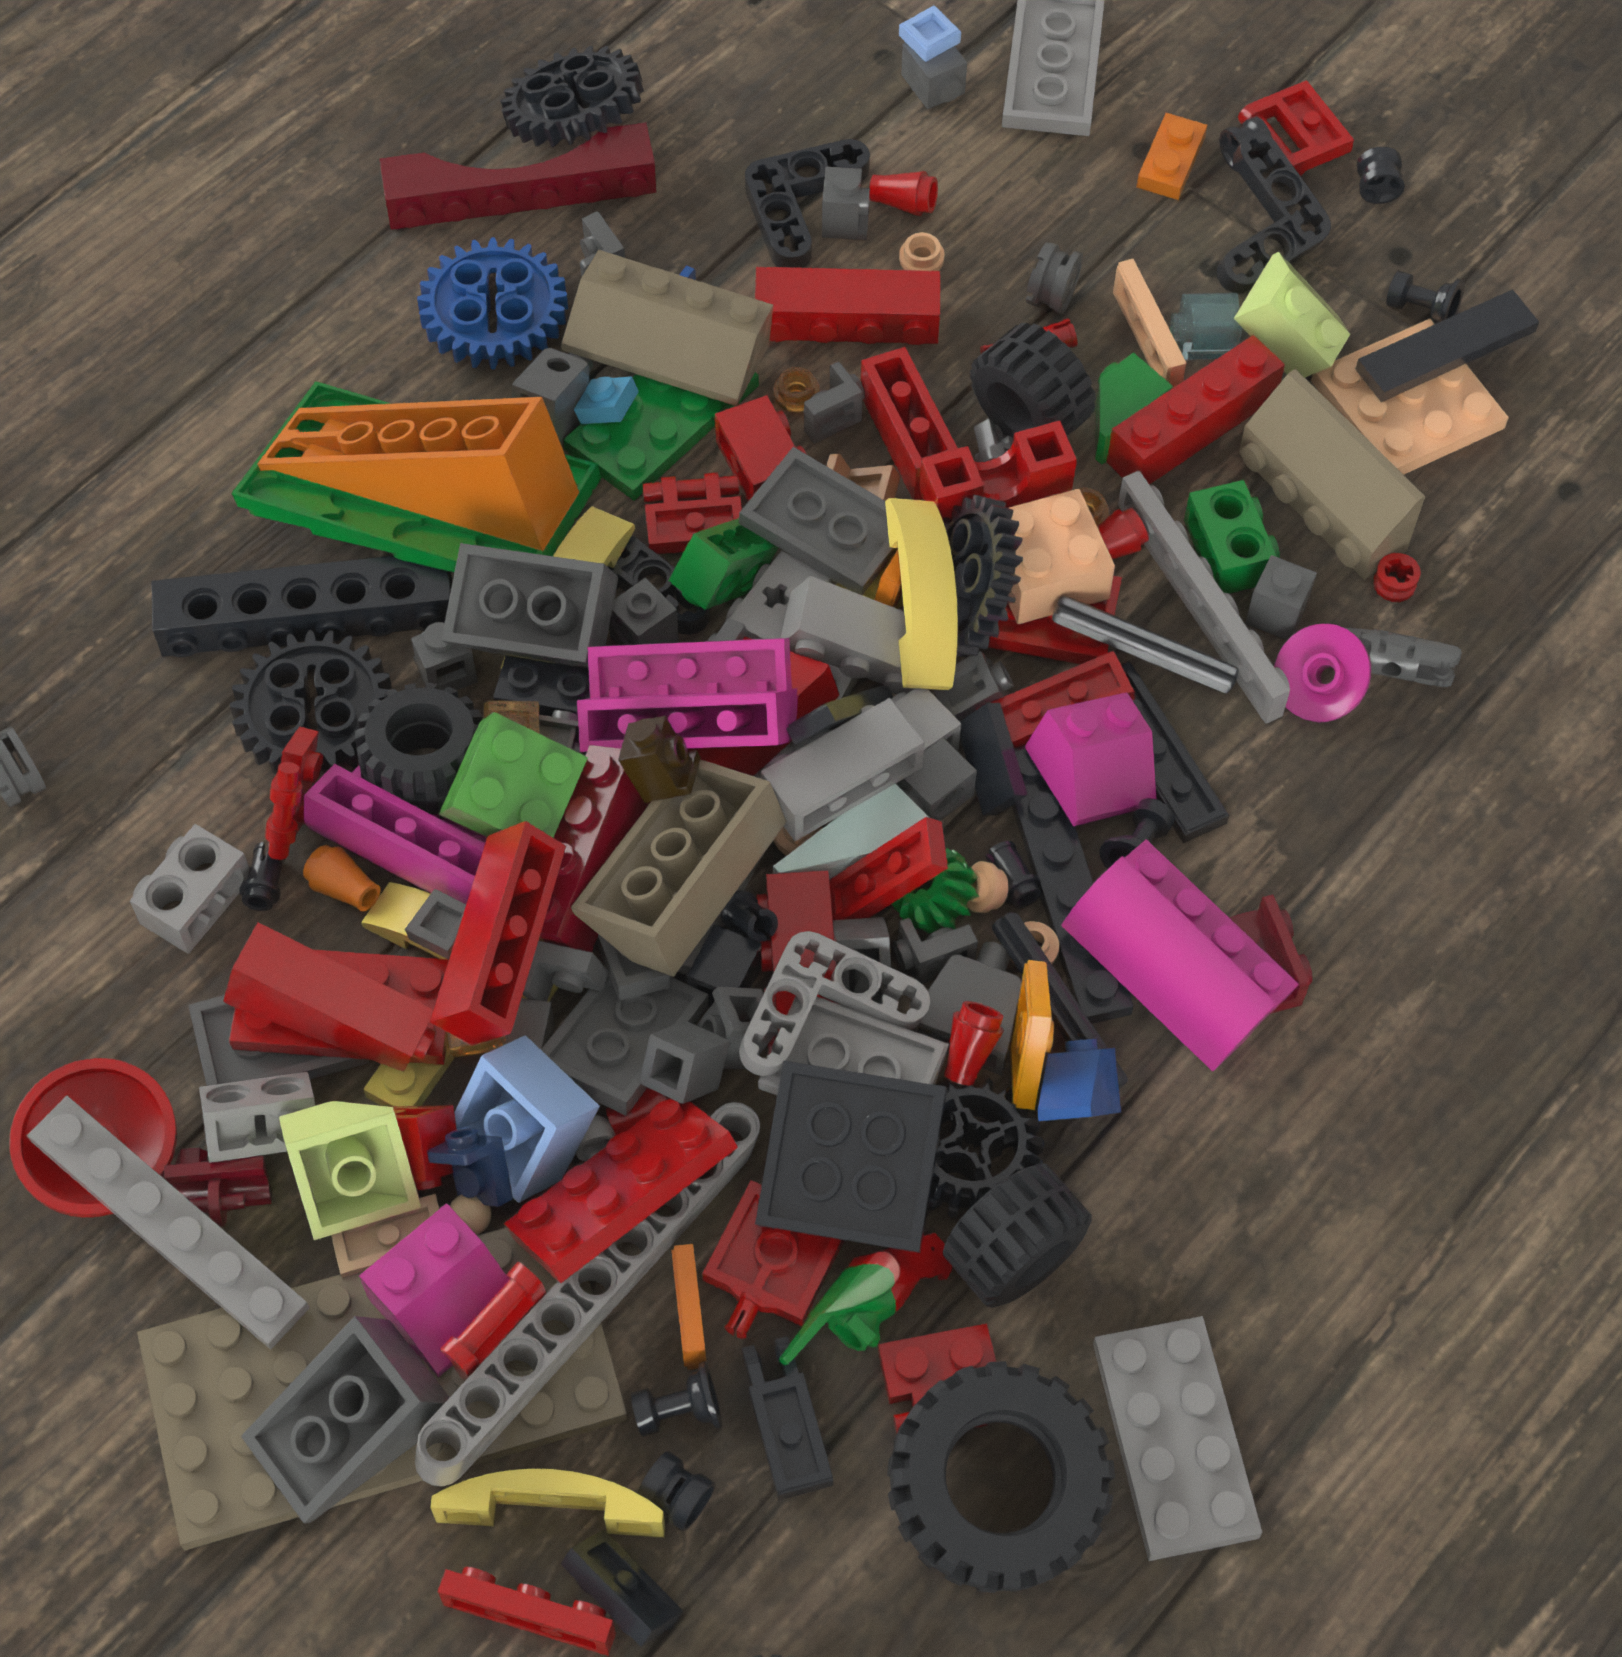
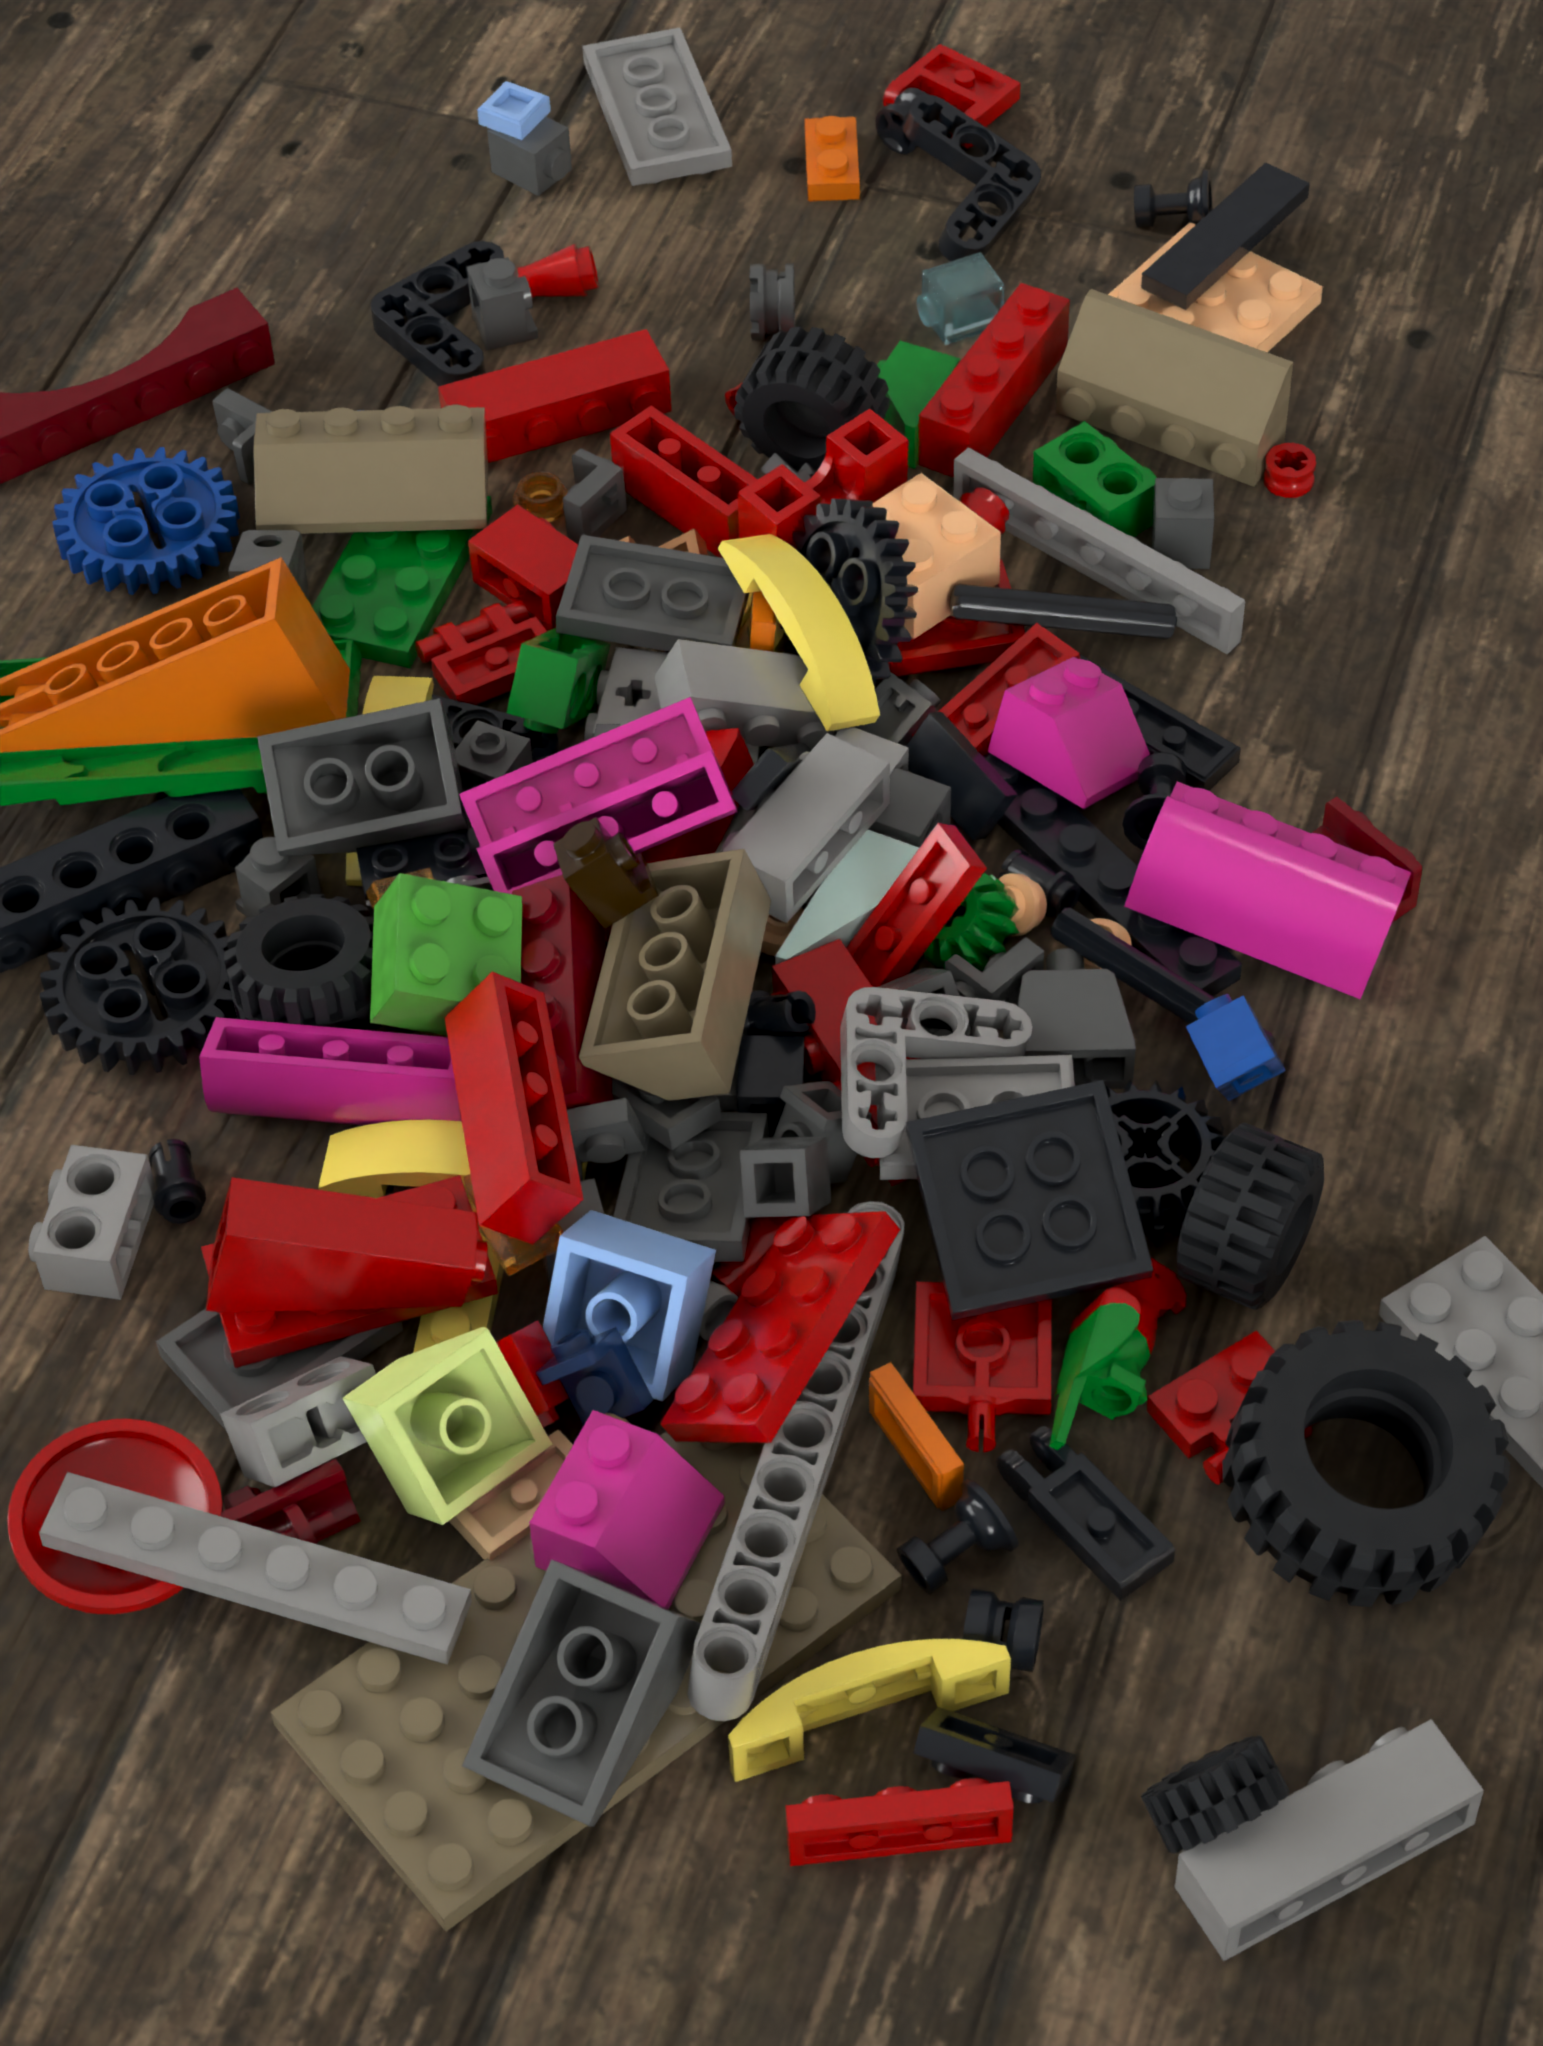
camera: 20 degrees left, 10 degrees down
red plate [265,726,323,860] -> none
orange cone [303,845,380,911] -> none
dark grey plate [405,889,466,960] -> none
red plate [440,1262,546,1381] -> none
black gear [500,45,644,147] -> none
dark azure plate [574,376,639,424] -> none
light nougat plate [899,232,945,271] -> none
red cone [944,1001,1004,1086] -> none
light orange plate [1009,960,1054,1110] -> none
light nougat tile [1113,259,1186,388] -> none
yellowish green slope [1234,252,1350,378] -> none
dark pink dish [1274,624,1371,722] -> none
dark grey hinge [1343,627,1462,688] -> none
black wheel [1356,147,1405,204] -> none

